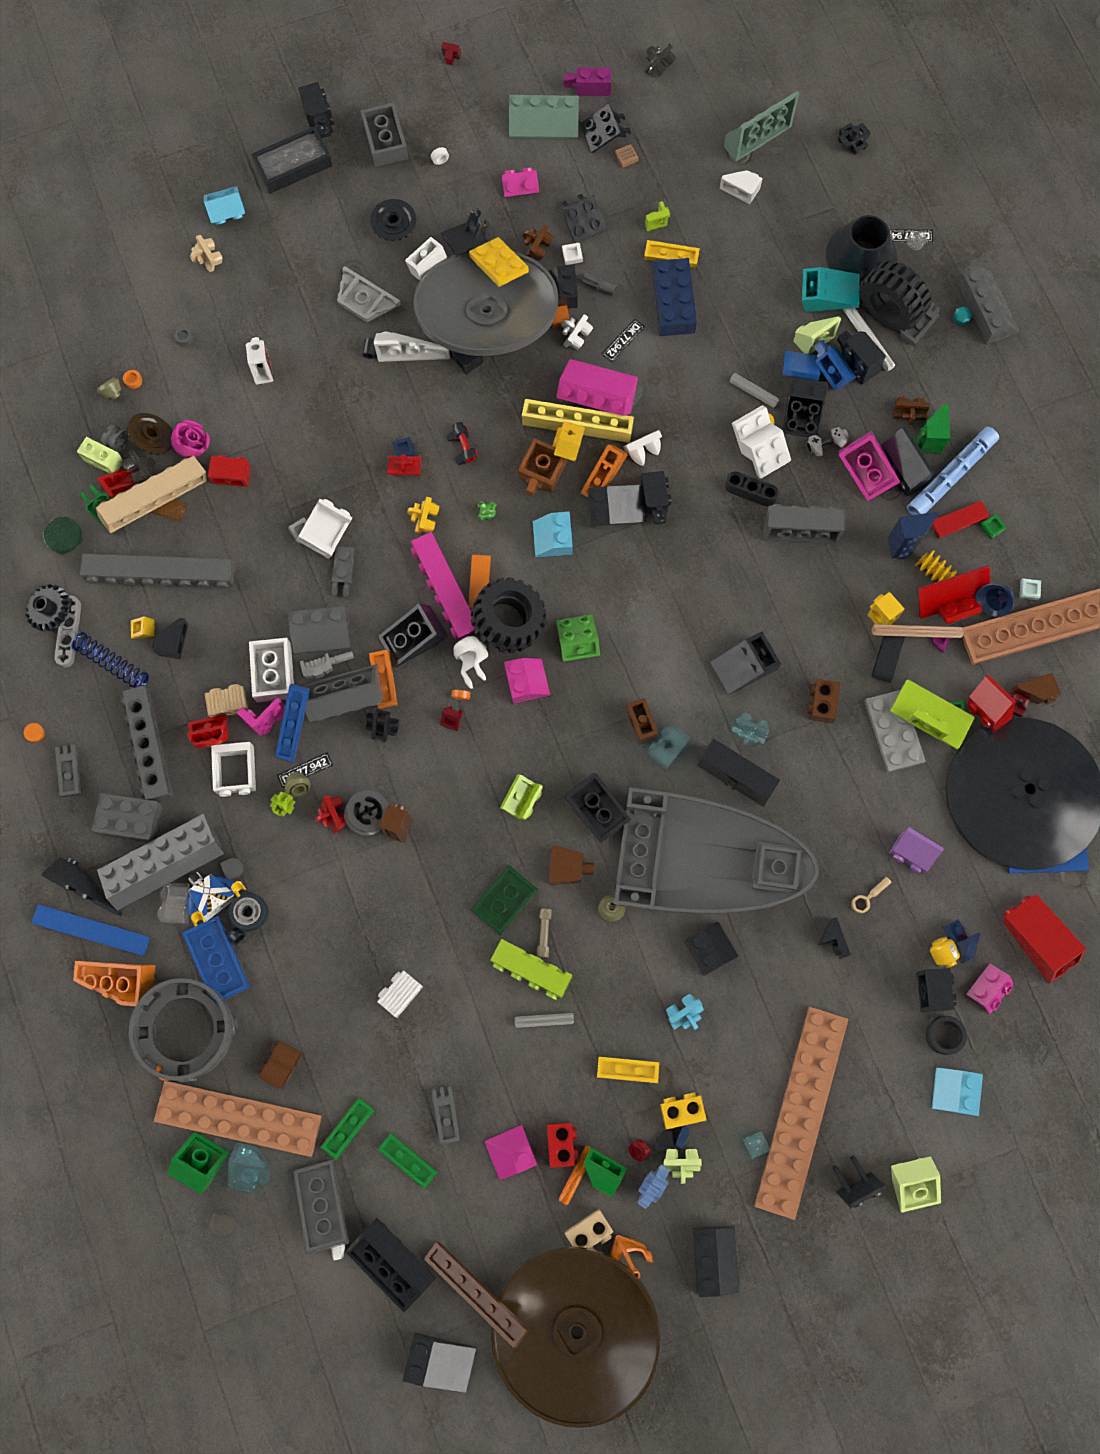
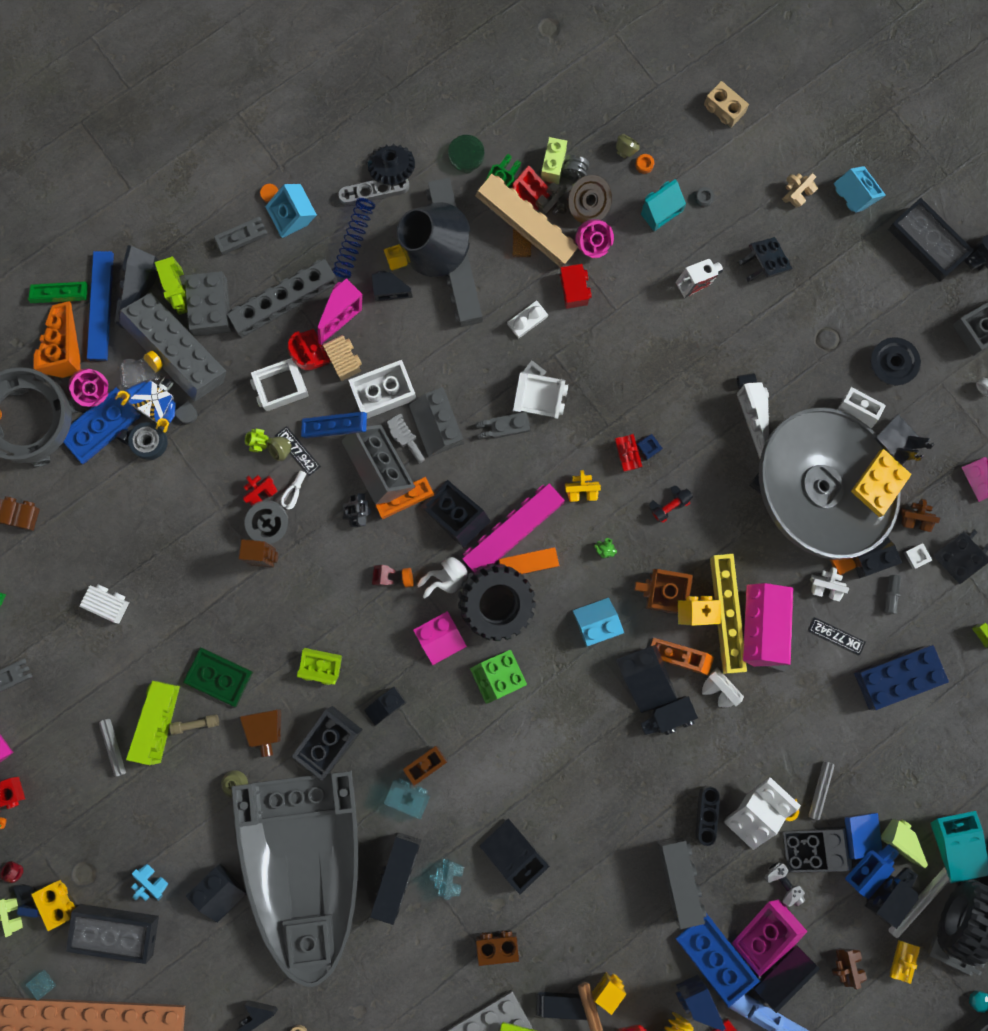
camera: 75 degrees right, 5 degrees up
dark pink bracket [237,698,285,737] -> none
light grey wing [337,266,401,322] -> none
yellow plate [597,1057,659,1083] -> none
yellow plate [644,240,700,268] -> none
green slope [916,404,950,454] -> none
none -> green tile [28,281,88,303]
none -> brick [66,904,159,964]
none -> dark pink cylinder [68,368,109,407]
none -> yellow tile [143,351,163,373]
none -> lime hips [155,256,188,315]
none -> medium azure slope [265,184,317,237]
none -> white piece [280,471,306,509]
none -> dark pink slope [318,279,362,345]
none -> black slope [364,687,407,726]
none -> black cone [397,202,470,277]
none -> white tile [507,301,548,339]
none -> teal slope [641,179,686,231]
none -> blue tile [675,913,760,1008]
none -> tan brick [704,81,749,128]
none -> black plate [737,237,793,282]
none -> yellow hips [889,940,920,984]

